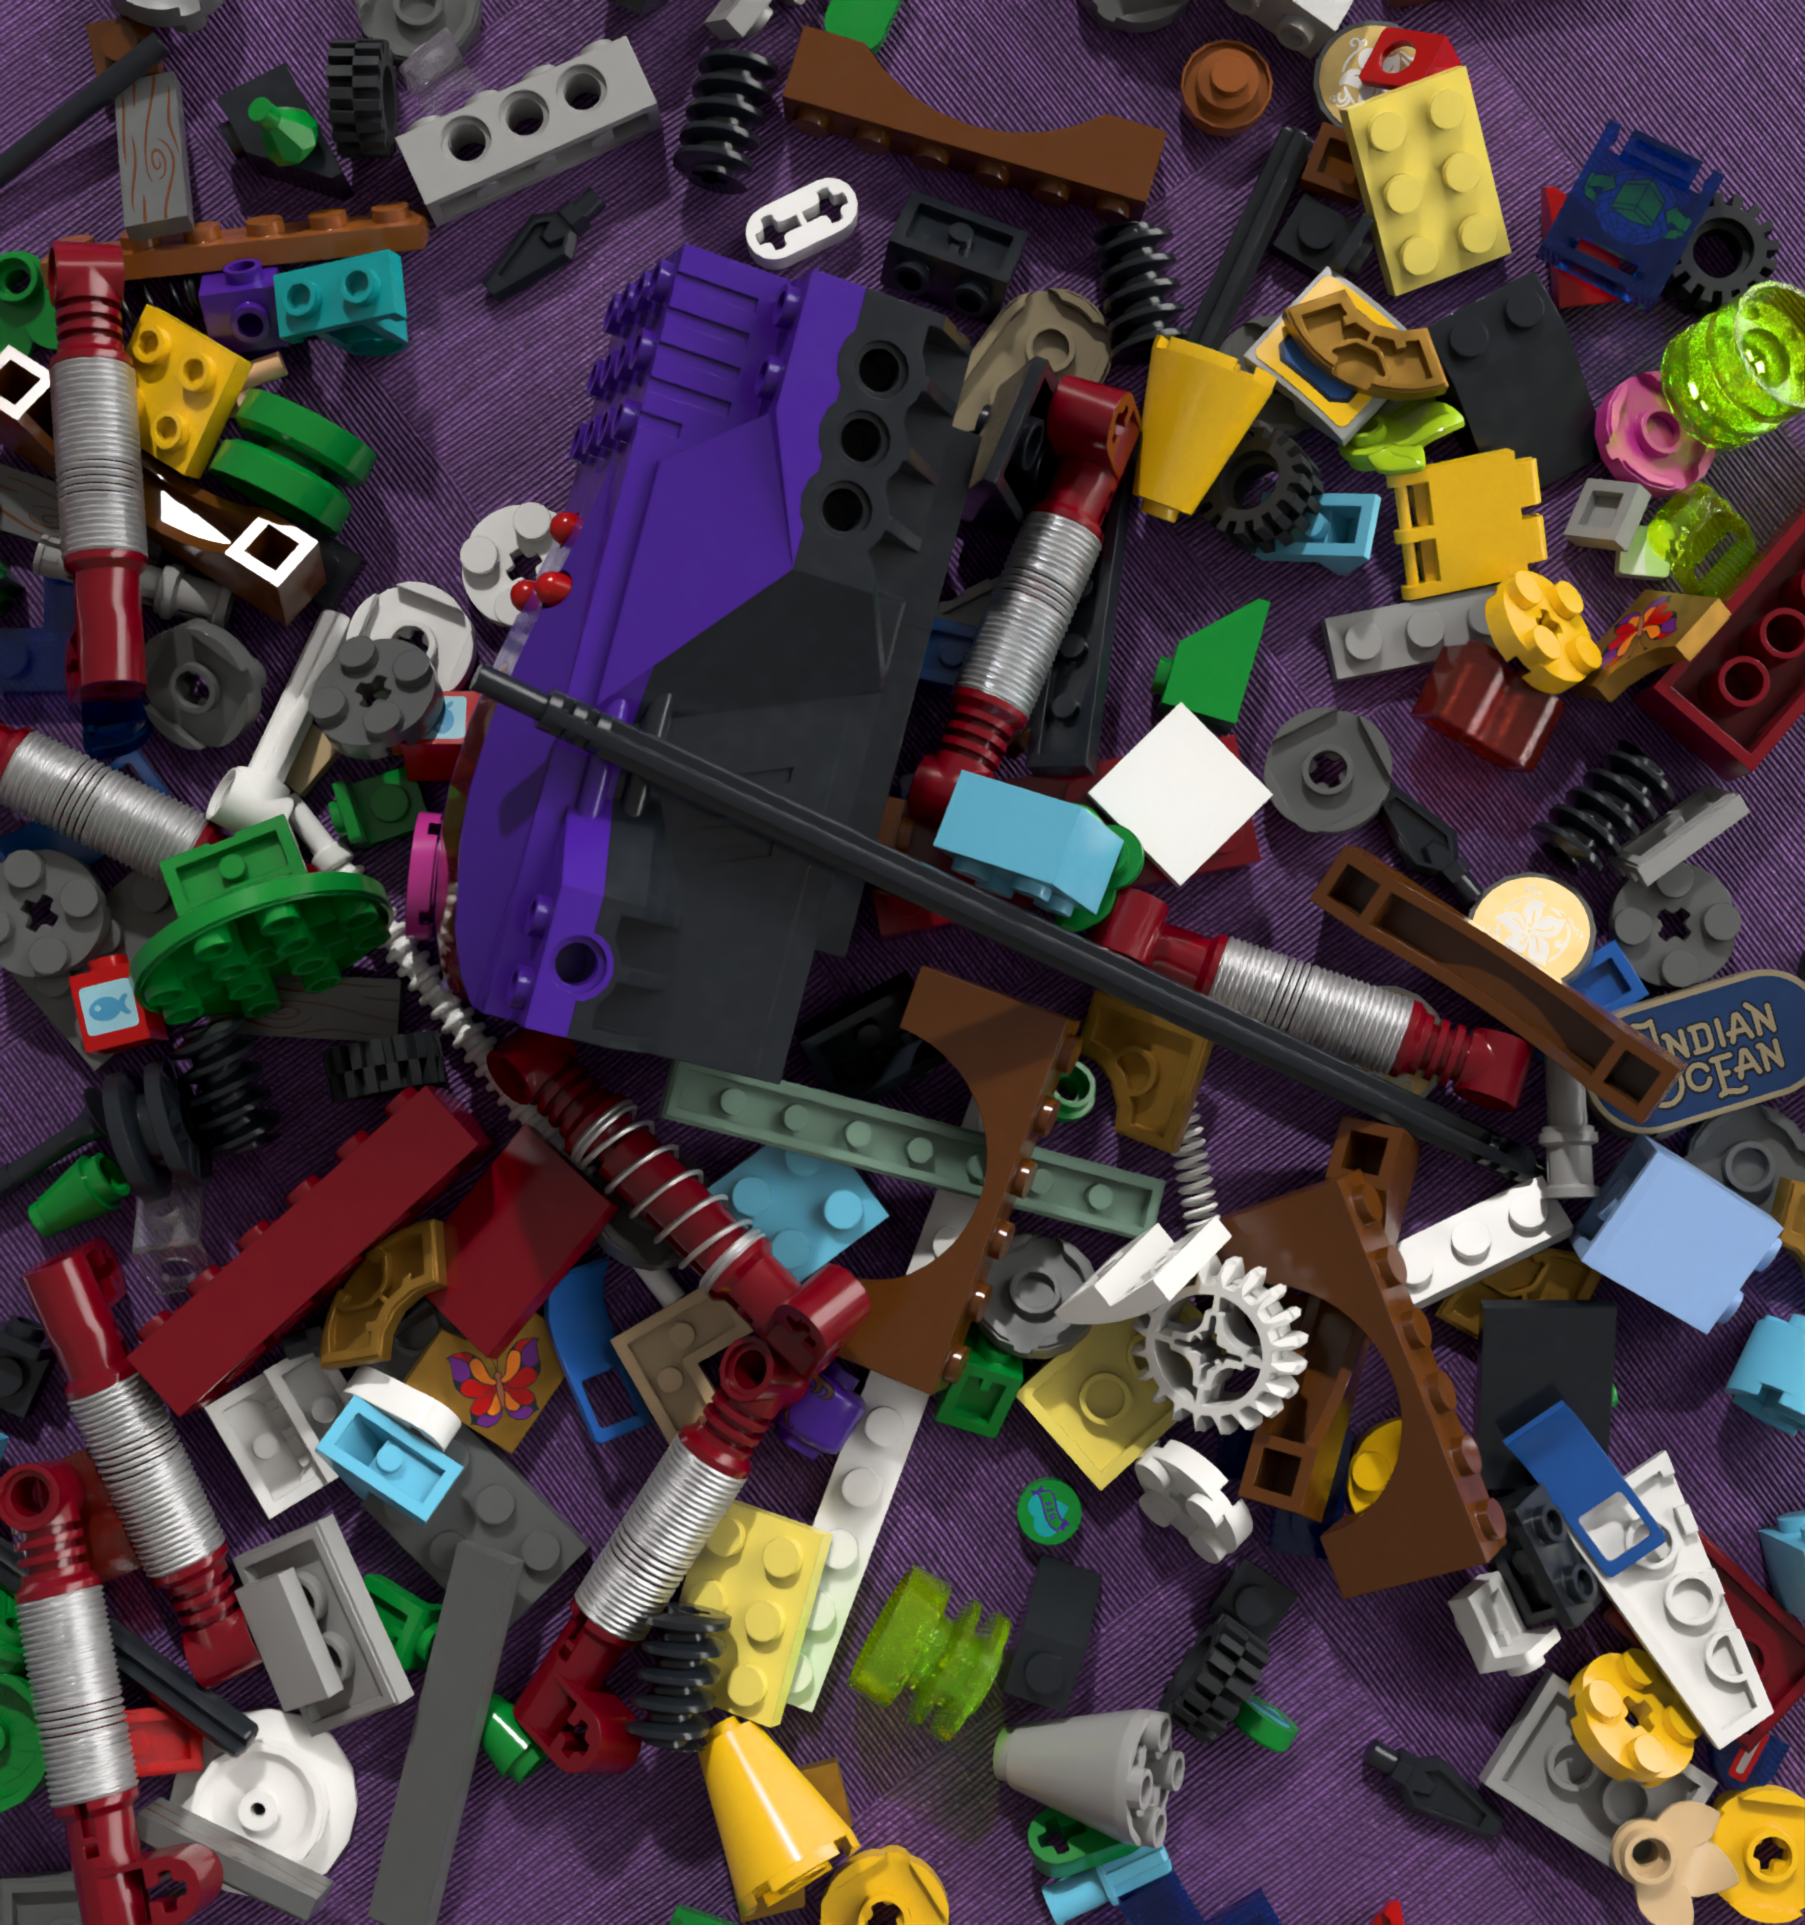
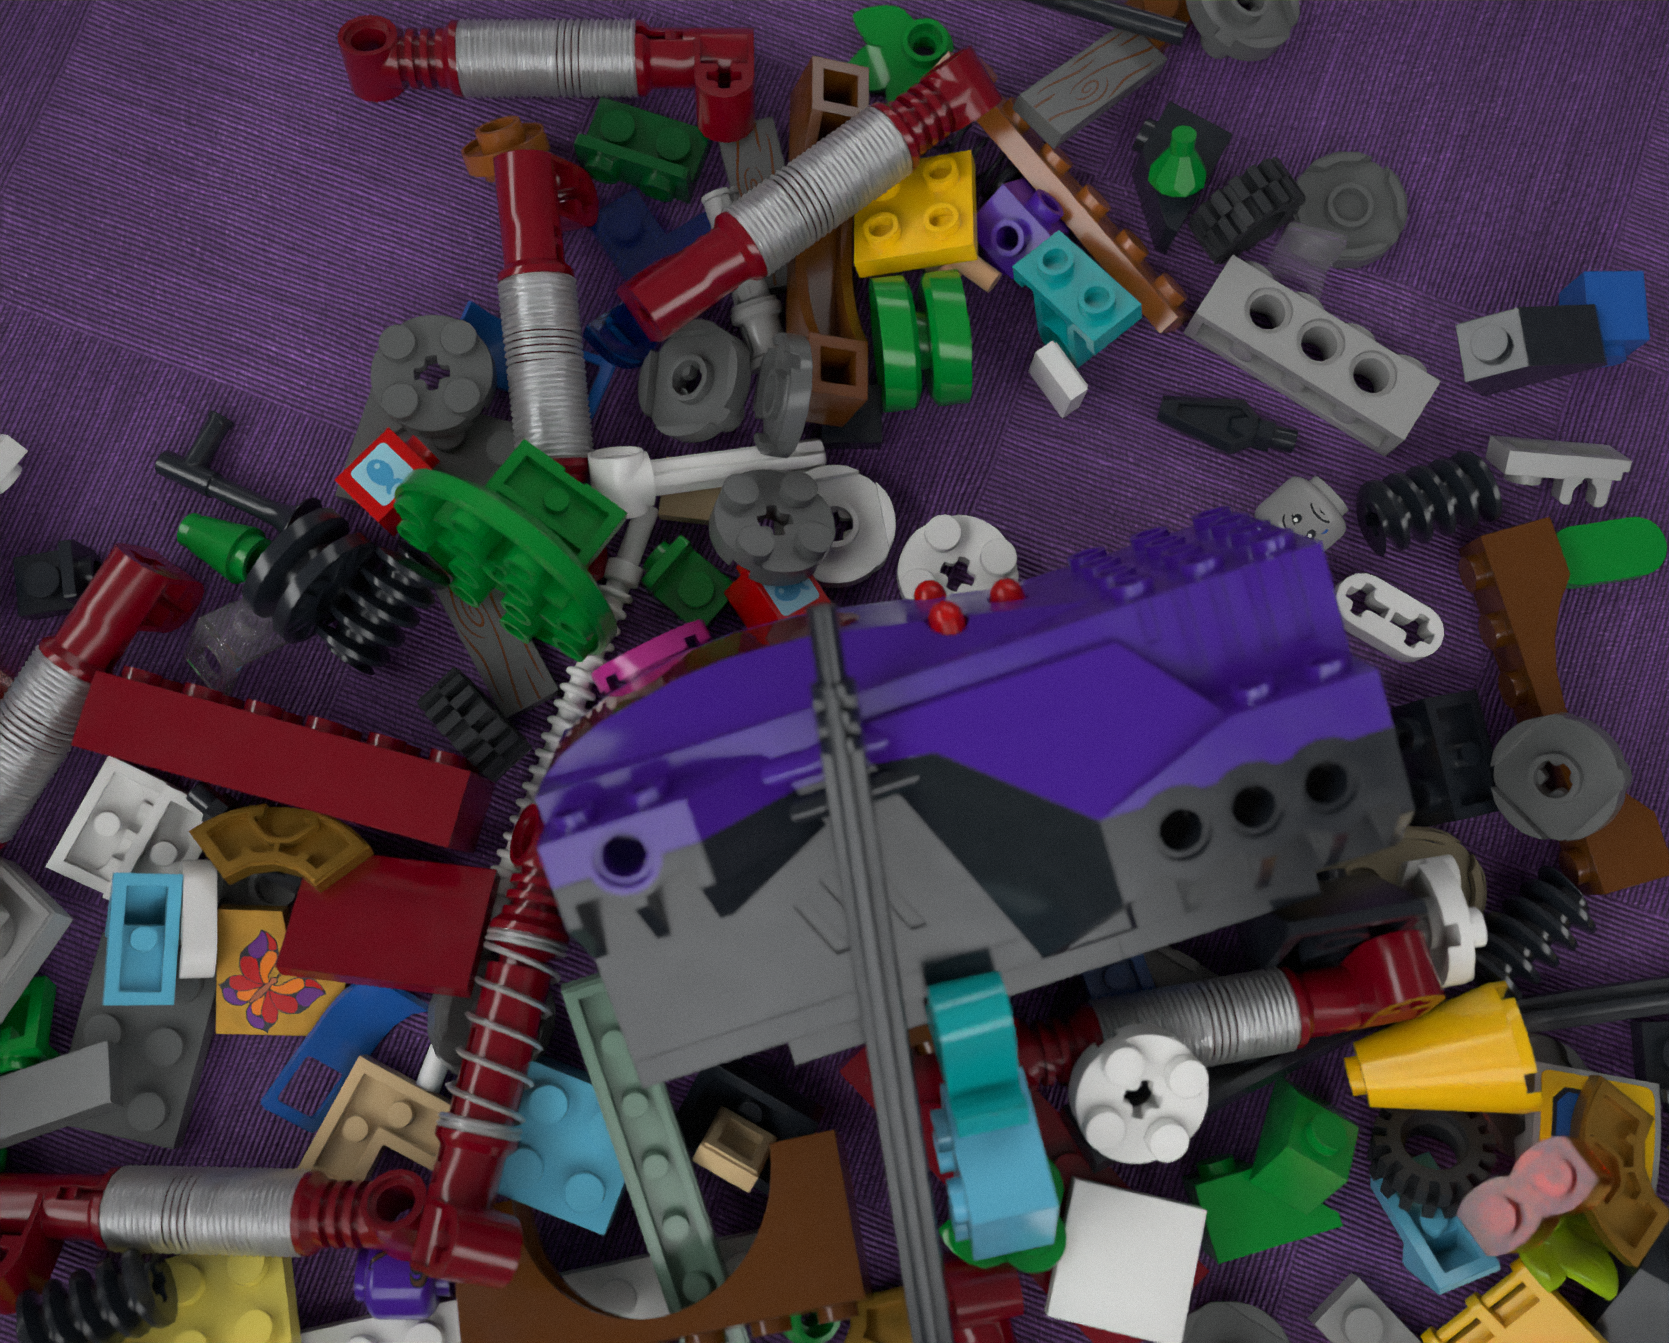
camera: 60 degrees right, 5 degrees down
none -> tan tile [692,1106,777,1193]
none -> dark grey tile [753,332,813,458]
none -> teal pin [925,971,1030,1139]
none -> white tile [1028,341,1088,418]
none -> white plate [1068,1024,1209,1164]
none -> green slope [1249,1077,1359,1215]
none -> light grey head [1254,476,1348,552]
none -> white plate [1396,854,1487,988]
none -> clear red brick [1456,1136,1615,1256]
none -> dark grey plate [1490,712,1632,841]

